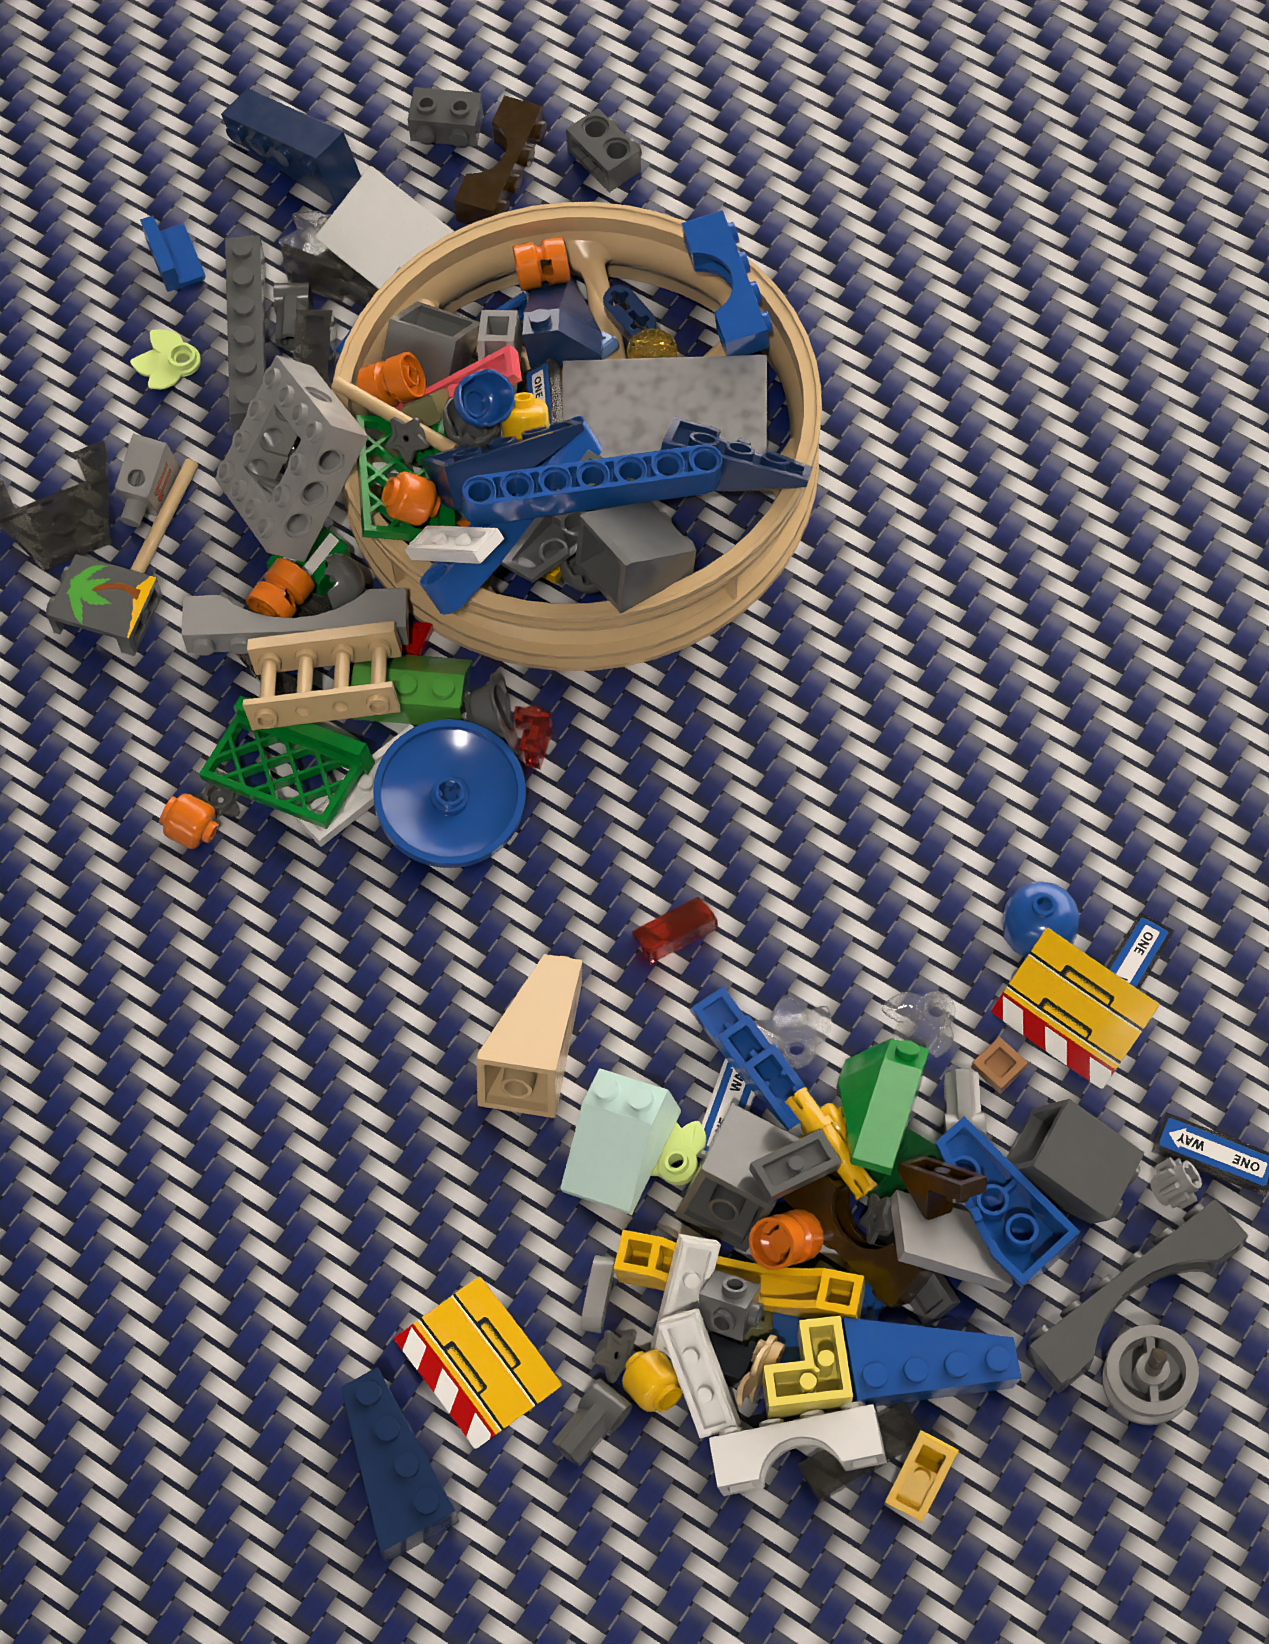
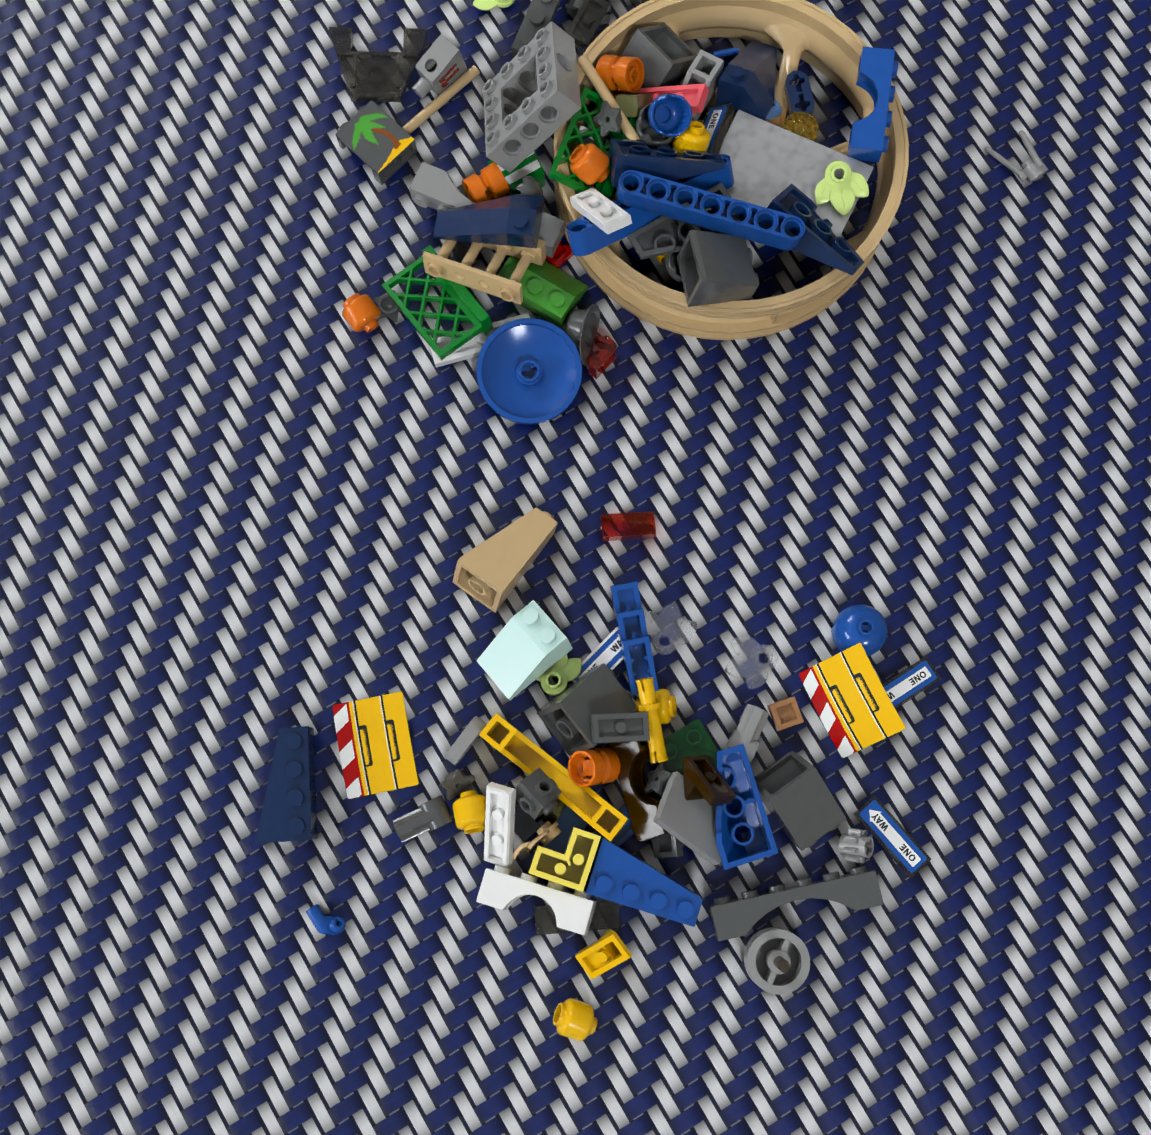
camera: 20 degrees right, 15 degrees up
orange wheel [513,236,571,291] -> none
white tile [650,1234,721,1358] -> none
wedge [836,1038,930,1175] -> none
none -> blue arm [306,904,346,935]
none -> dark blue wedge [433,194,545,248]
none -> yellow head [553,998,597,1041]
none -> yellowish green plate [814,161,869,216]
none -> light grey plant [985,130,1049,183]

